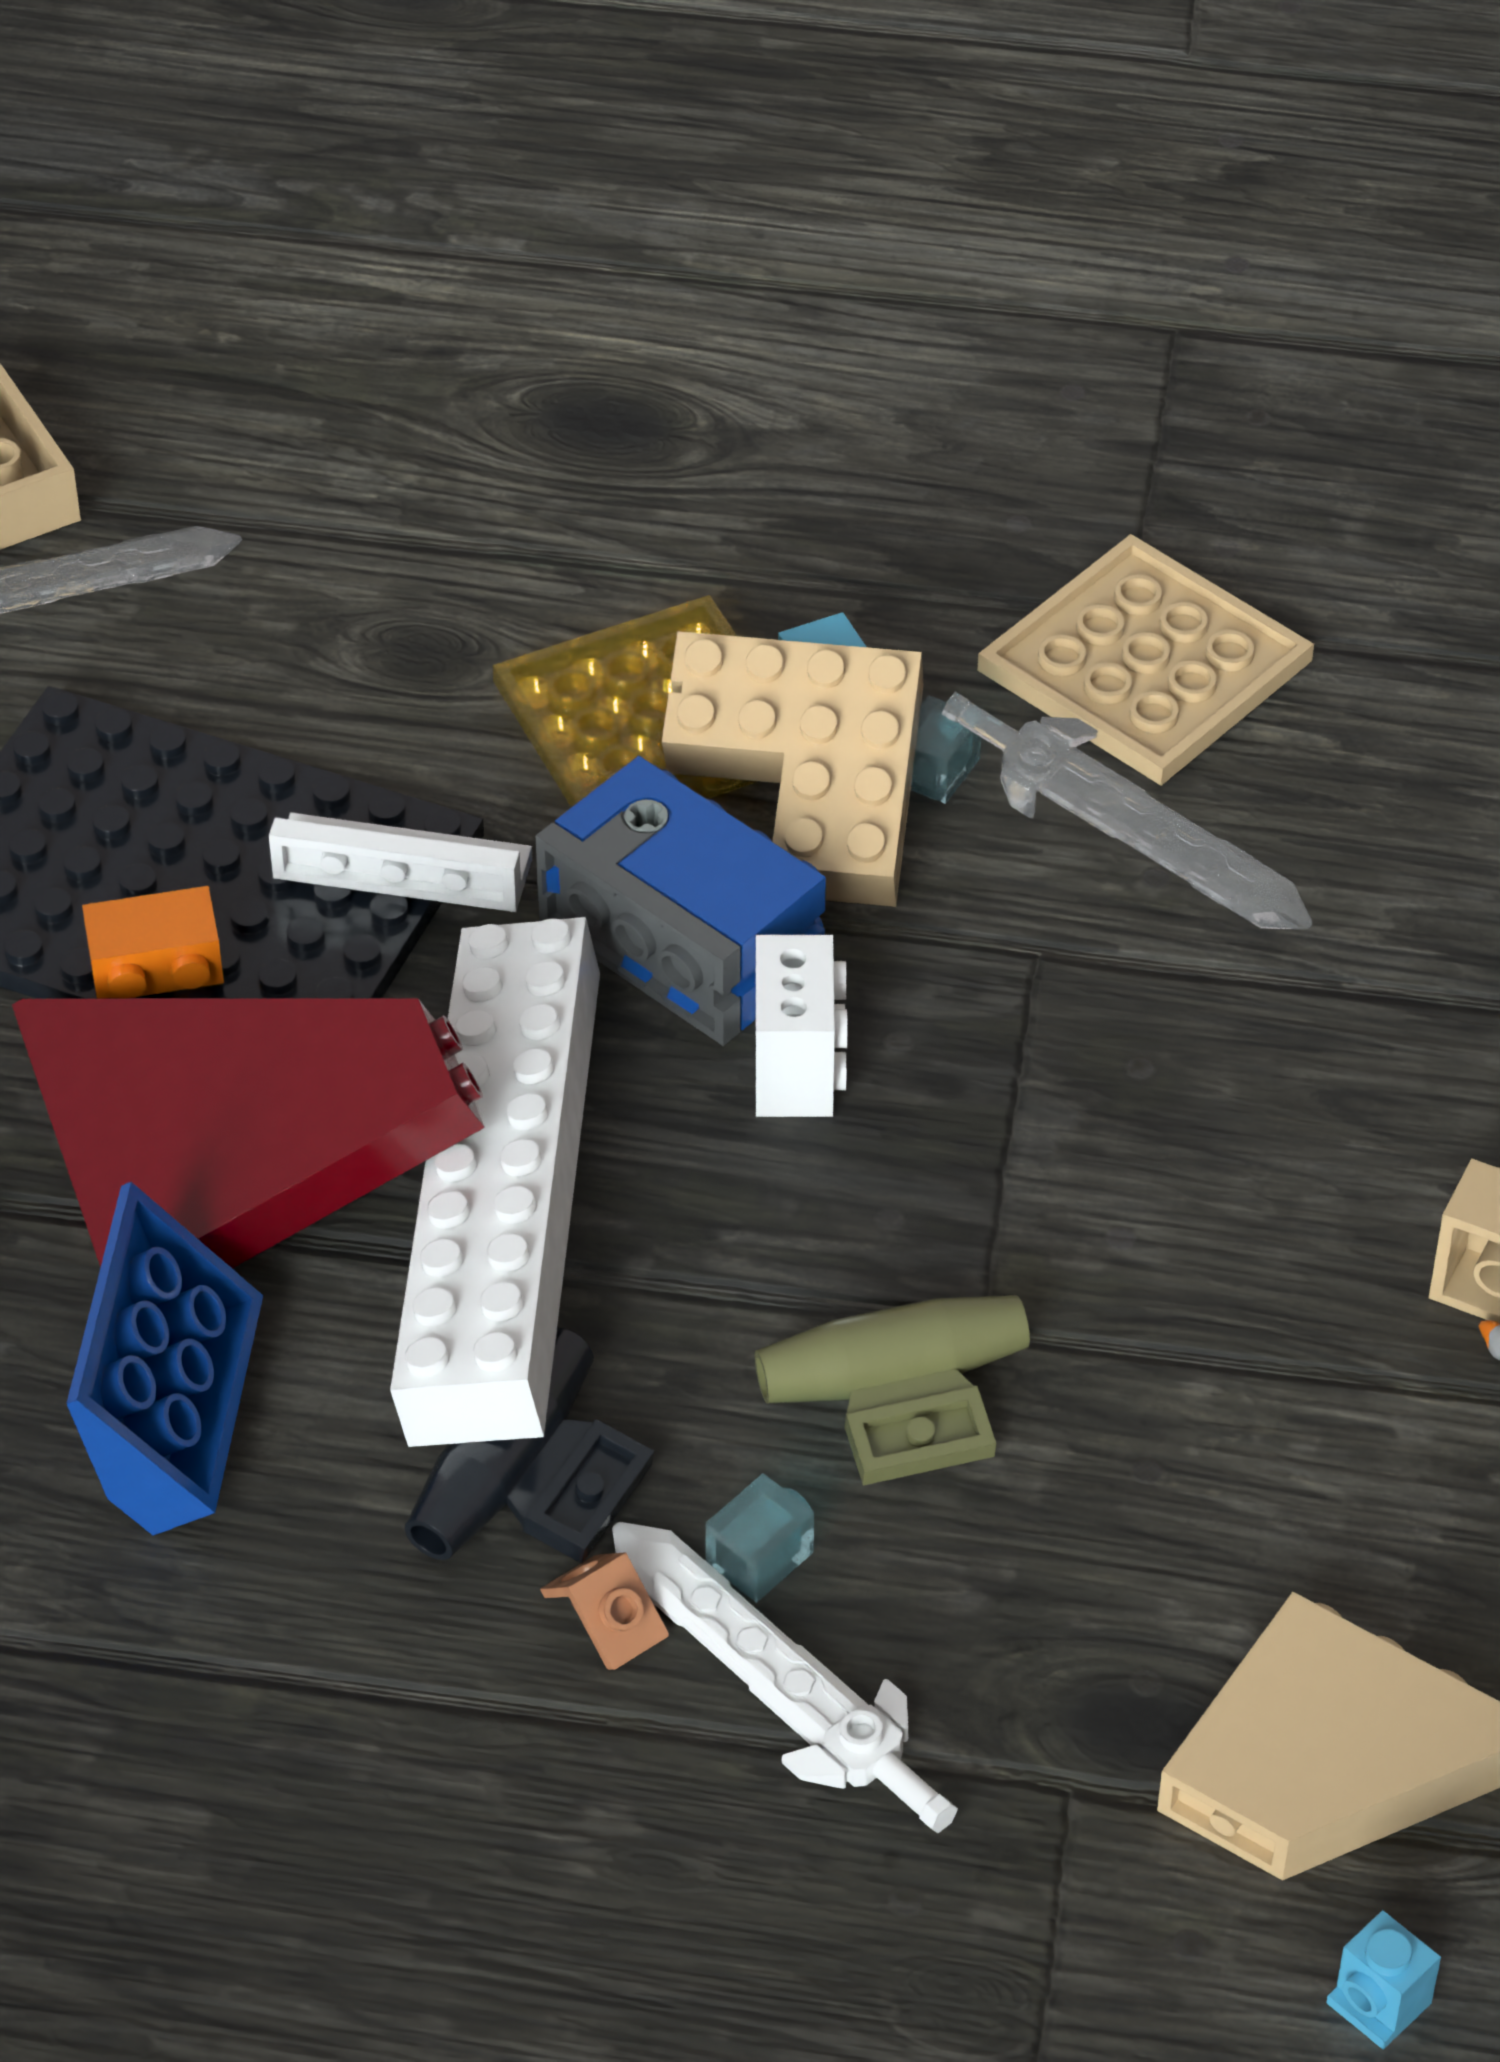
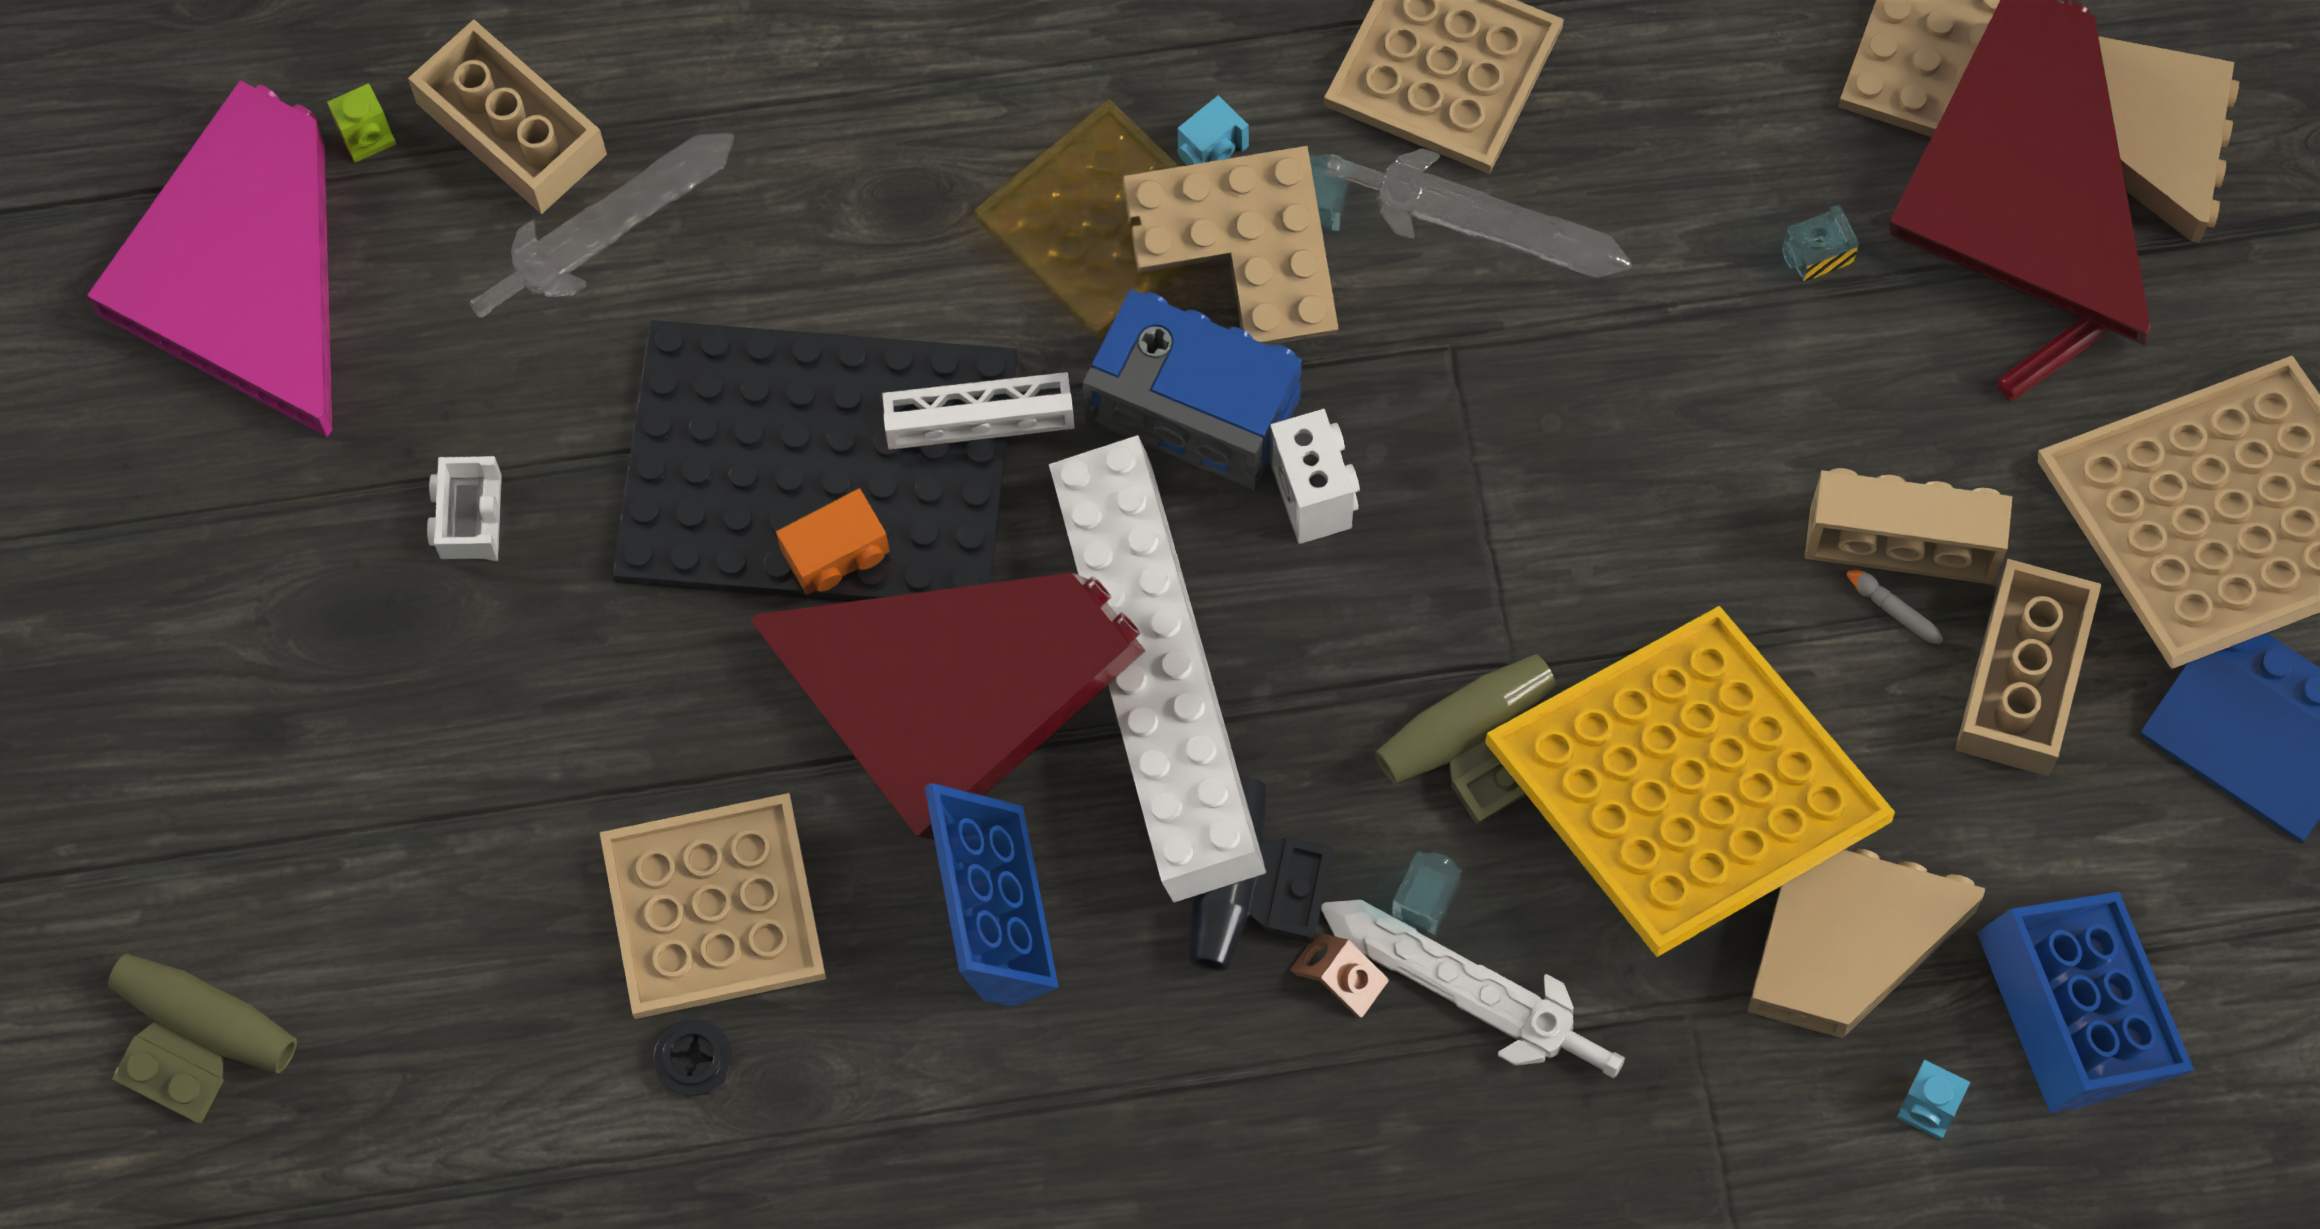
camera: 15 degrees left, 20 degrees up
none -> yellow plate [1485,606,1895,957]

